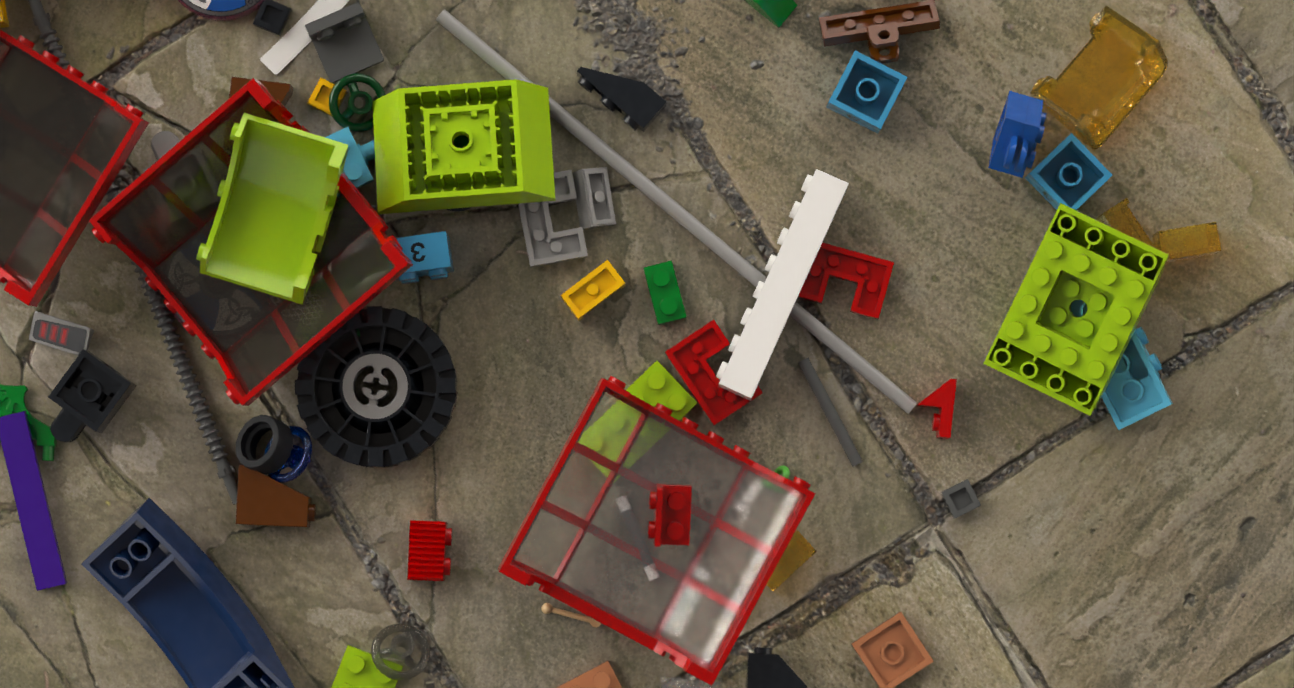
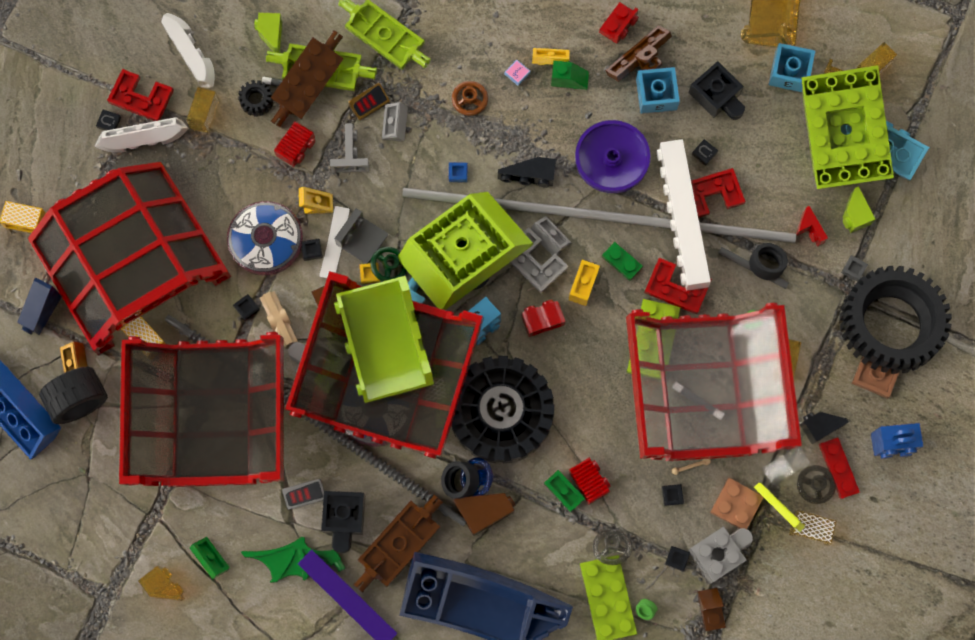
camera: 30 degrees left, 10 degrees down
red bracket [648,484,692,547] -> none
blue brick [988,91,1047,178] -> none
none -> black tile [233,294,260,321]
none -> tan piece [260,291,298,349]
none -> reddish brown plate [354,494,443,593]
none -> blue tile [449,162,468,182]
none -> red brick [521,300,566,337]
none -> green plate [544,470,585,513]
none -> dark purple dish [575,120,650,193]
none -> black tile [661,484,684,506]
none -> black brick [688,61,745,120]
none -> black tile [692,139,718,166]
none -> black tyre [749,243,788,280]
none -> black tyre [839,266,952,374]
none -> lime slope [843,186,875,233]

